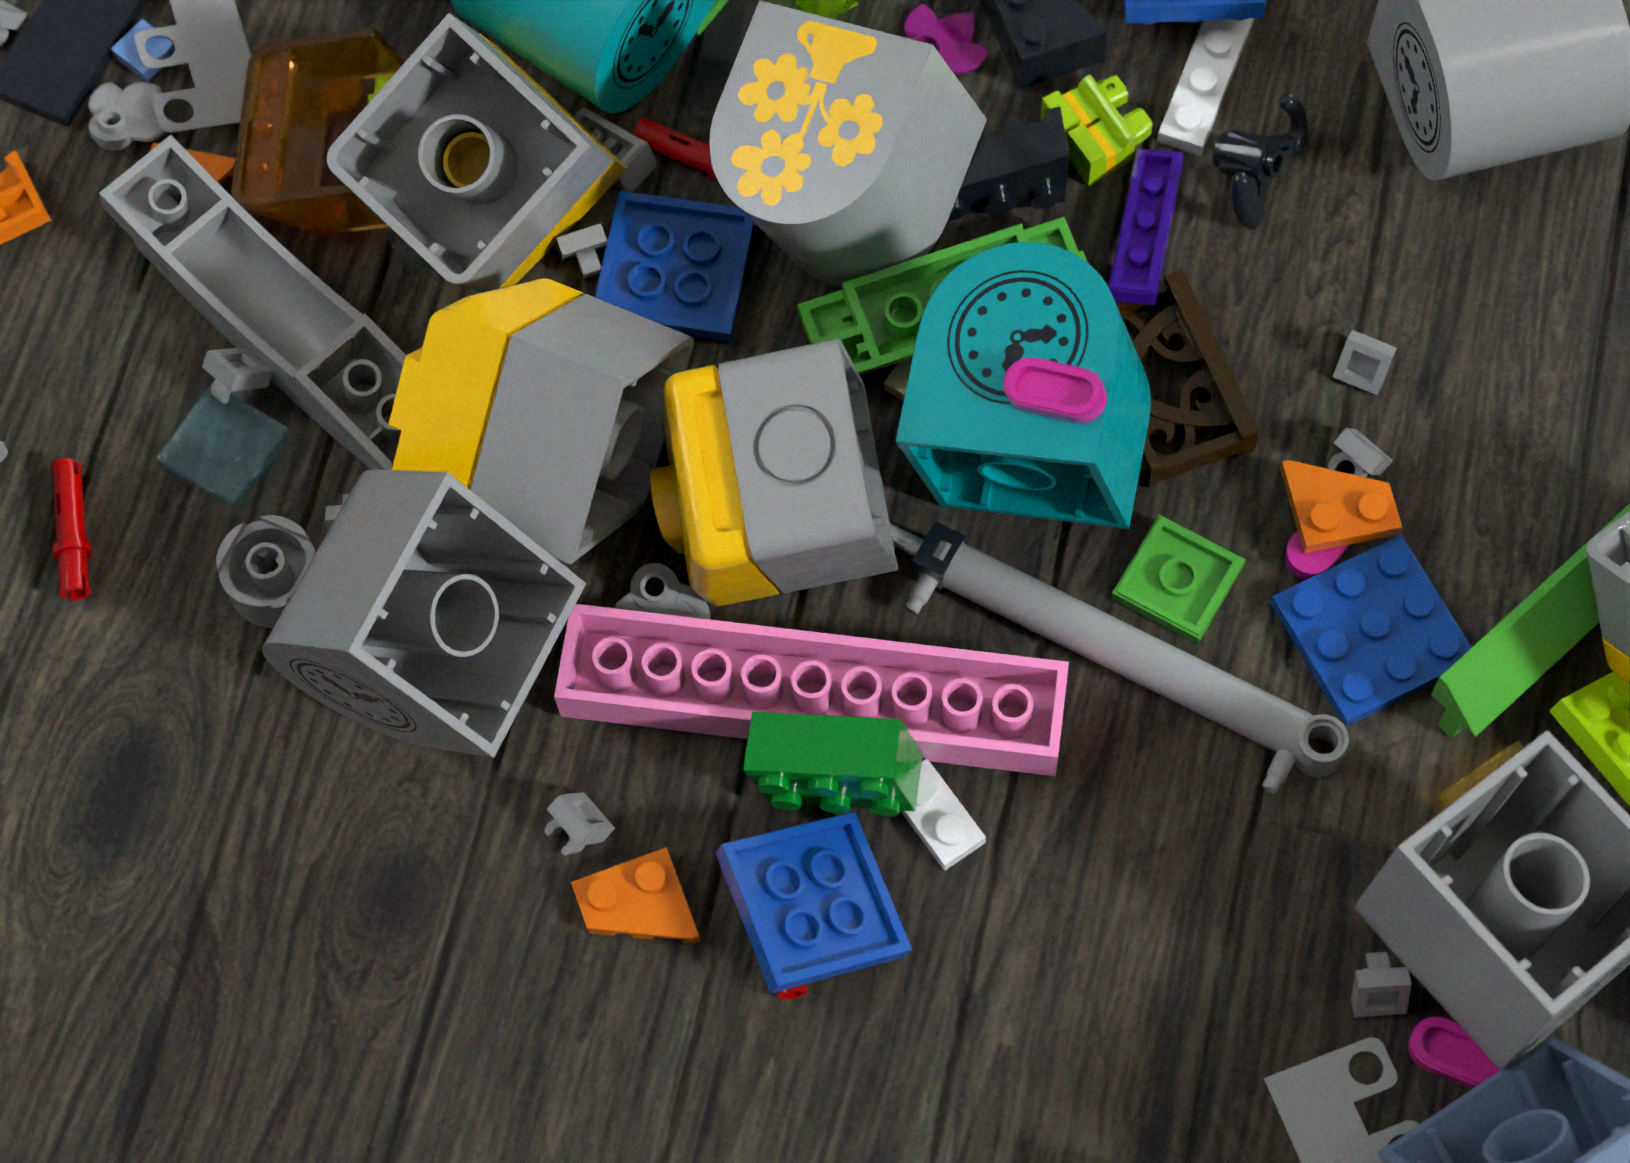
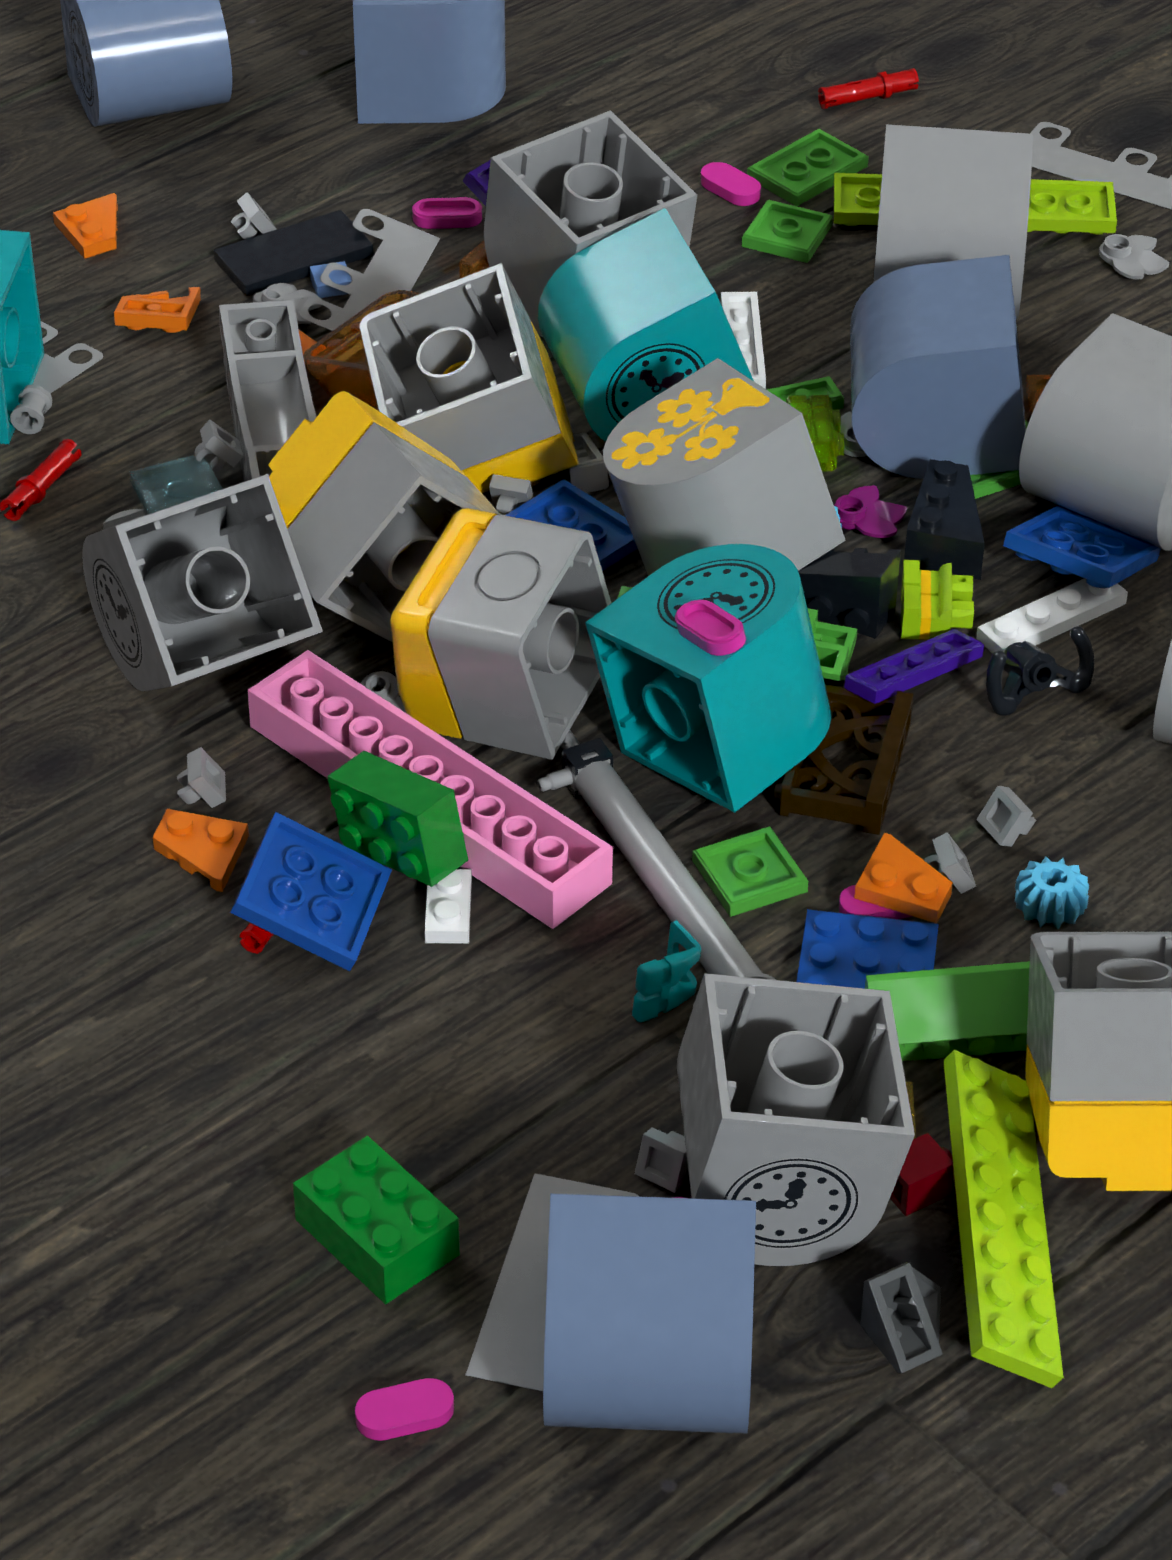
camera: 30 degrees right, 25 degrees down
none -> teal piece [632,920,702,1022]
none -> medium azure gear [1015,856,1089,929]

